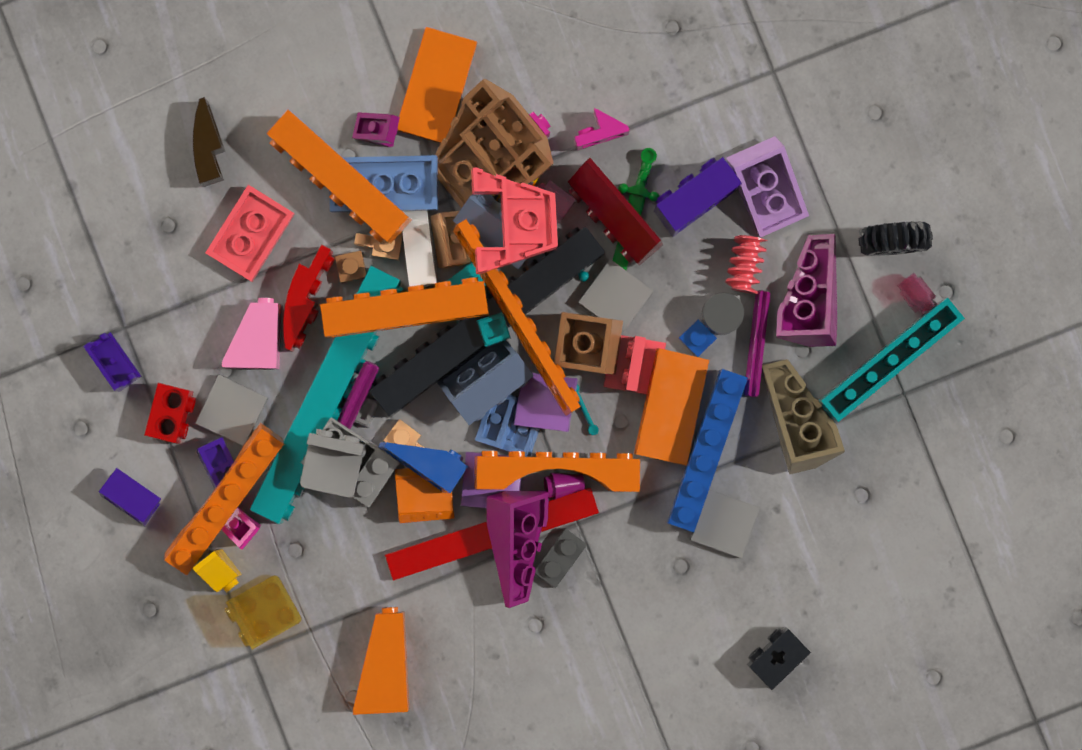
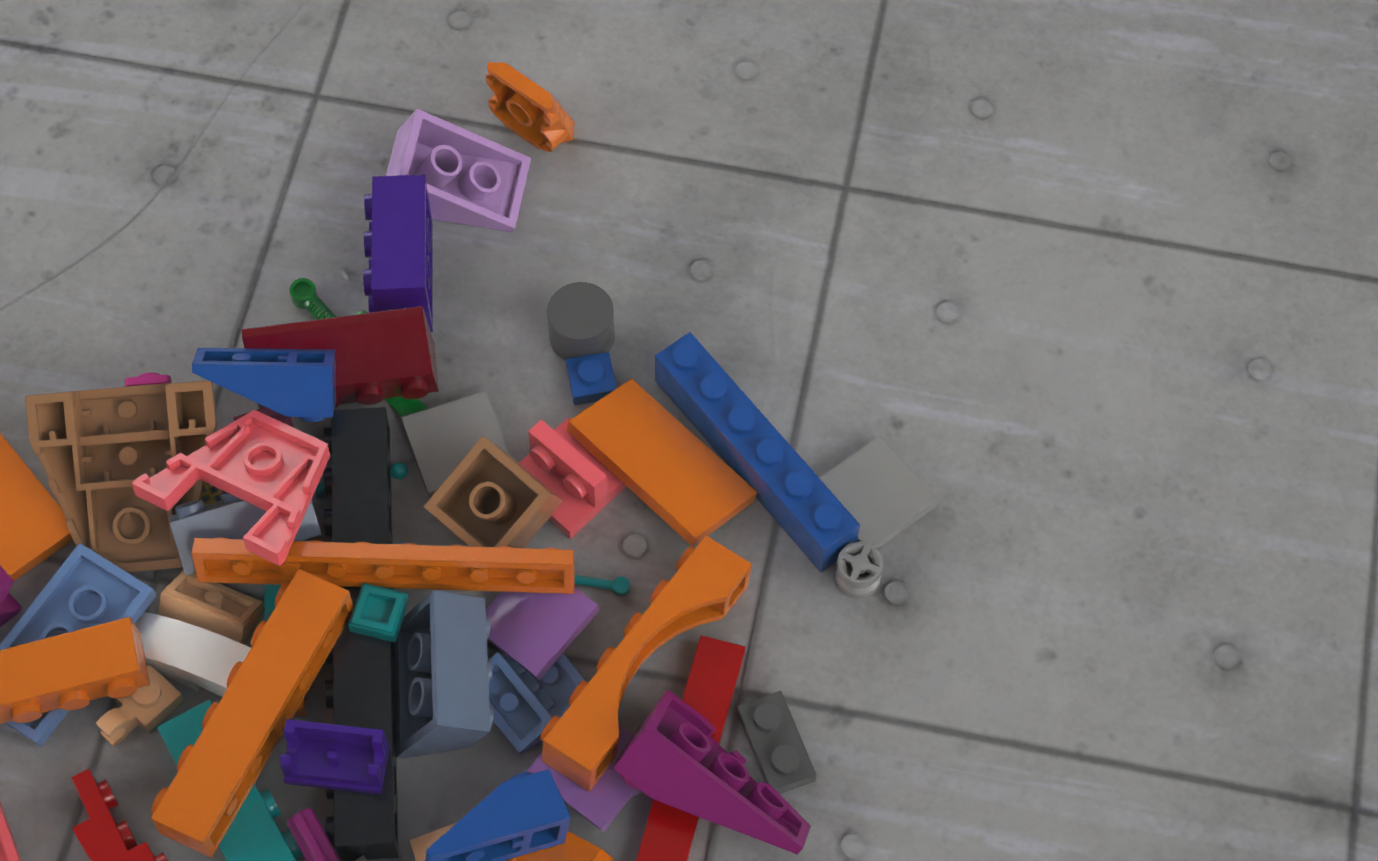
camera: 60 degrees left, 25 degrees down
medium nougat plate [335,251,367,283] -> none
magenta cone [544,473,585,500] -> none
dark pink slope [574,108,629,151] -> none
coral piece [725,235,767,294] -> none
magenta axle [744,290,770,397] -> none
black brick [747,627,811,690] -> none
dark tan wedge [762,359,845,475] -> none
magenta wedge [776,234,837,347] -> none
teal brick [819,298,965,423] -> none
black gear [858,221,933,256] -> none
clear pink brick [897,273,936,314] -> none
none -> blue slope [192,348,336,422]
none -> dark purple hinge [280,719,390,795]
none -> orange slope [485,62,575,152]
none -> light grey wheel [835,541,884,599]

